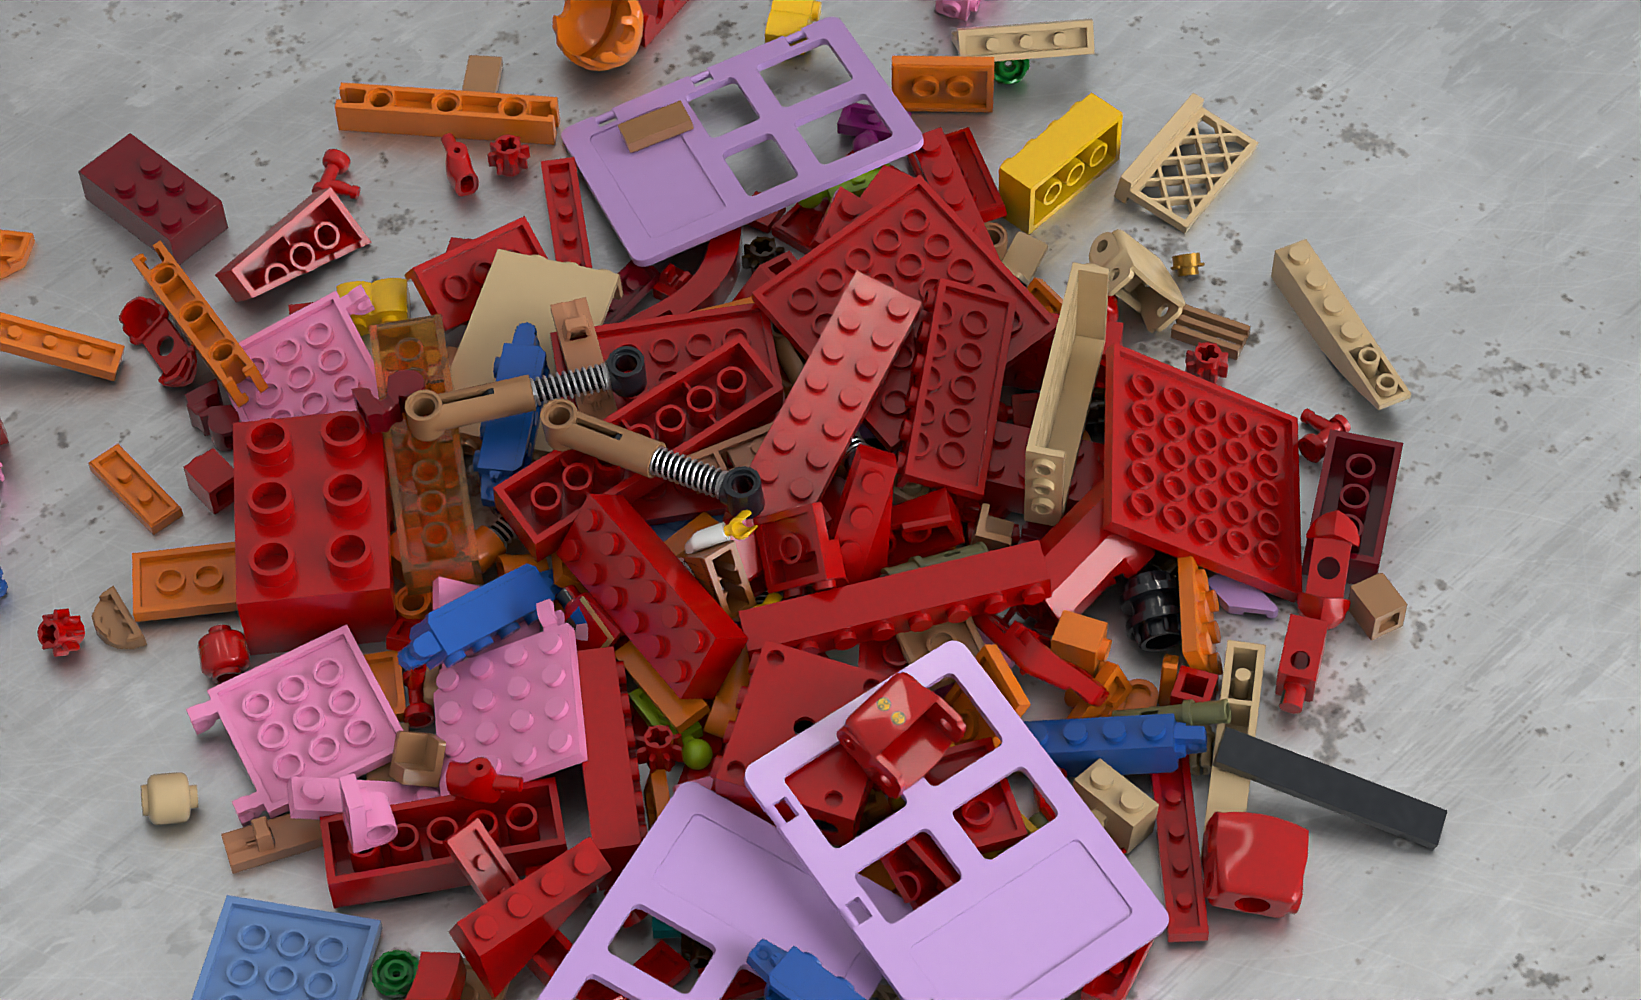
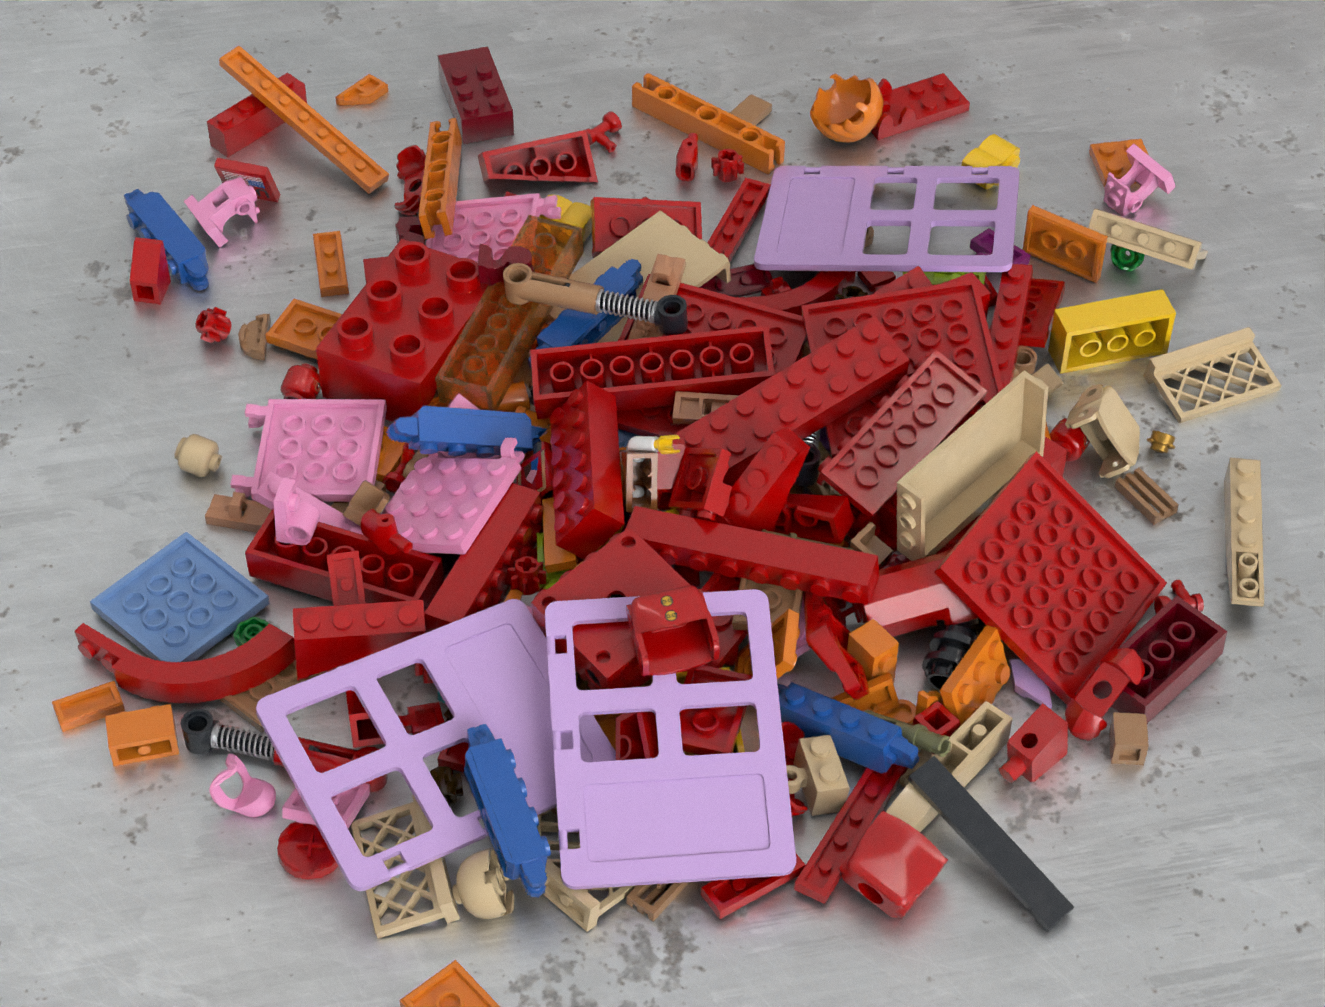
camera: 30 degrees right, 5 degrees down
piece [540,399,765,520] -> none
medium nougat tile [618,100,694,153] -> none
red gear [1185,342,1229,384] -> none

